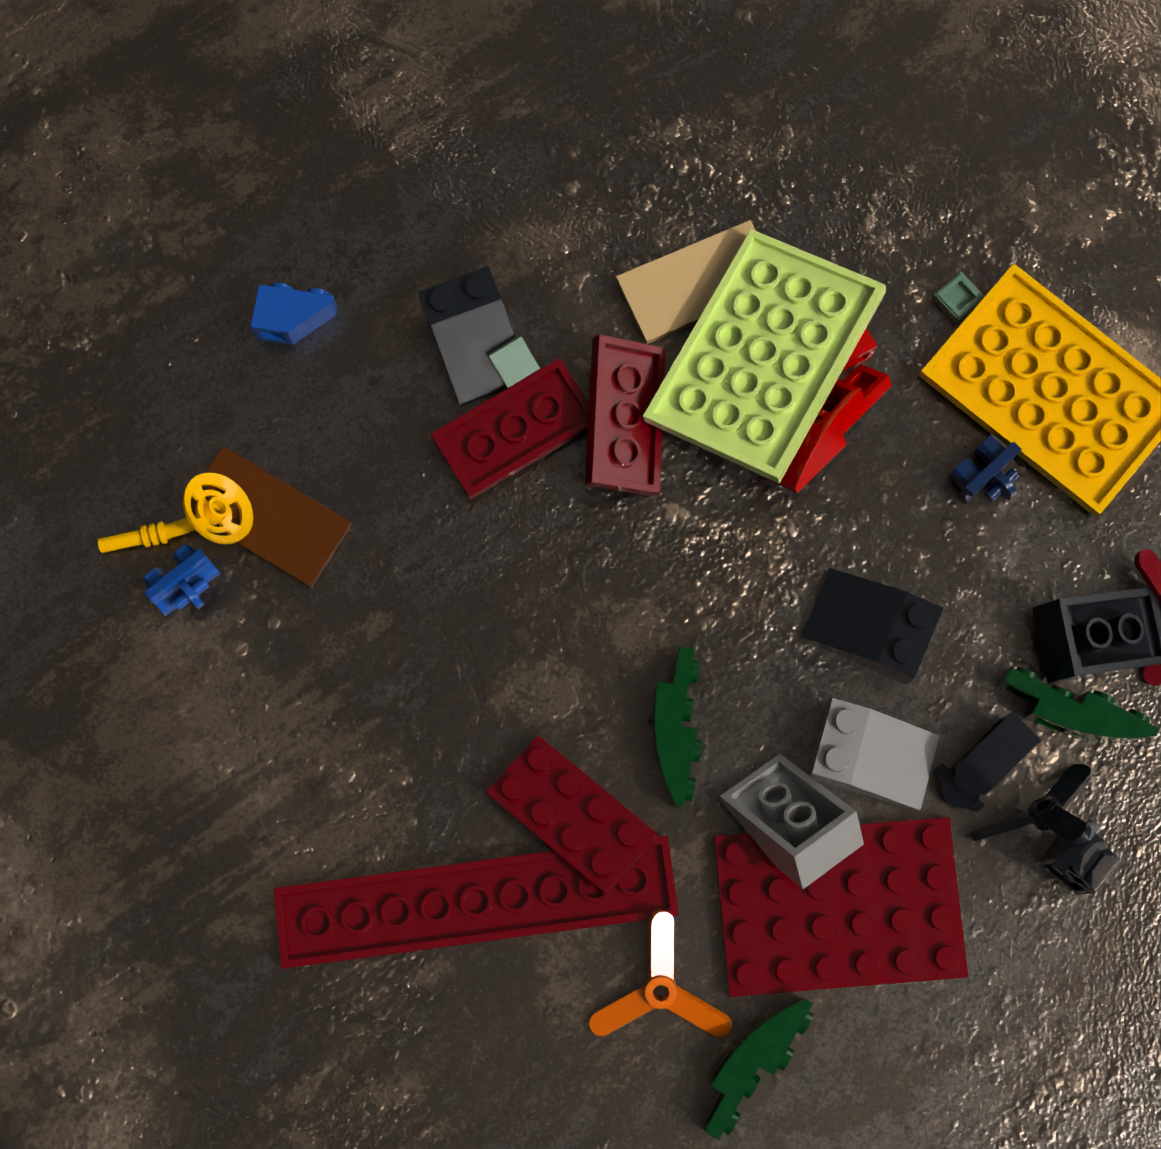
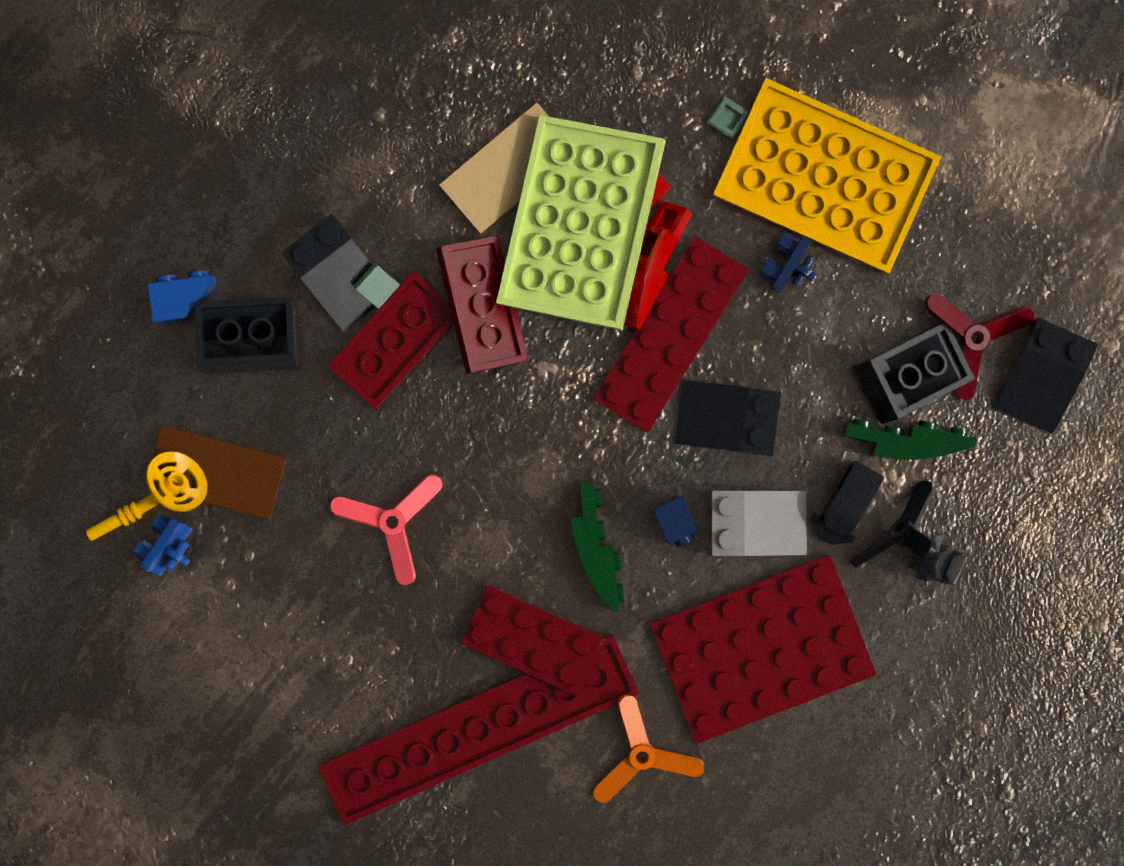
camera: 10 degrees left, 10 degrees up
dark green slope [702,998,814,1140] -> none
light grey slope [720,754,864,889] -> none
none -> black slope [195,297,299,374]
none -> coral piece [330,474,442,585]
none -> dark red plate [593,236,749,433]
none -> dark blue slope [651,496,698,547]

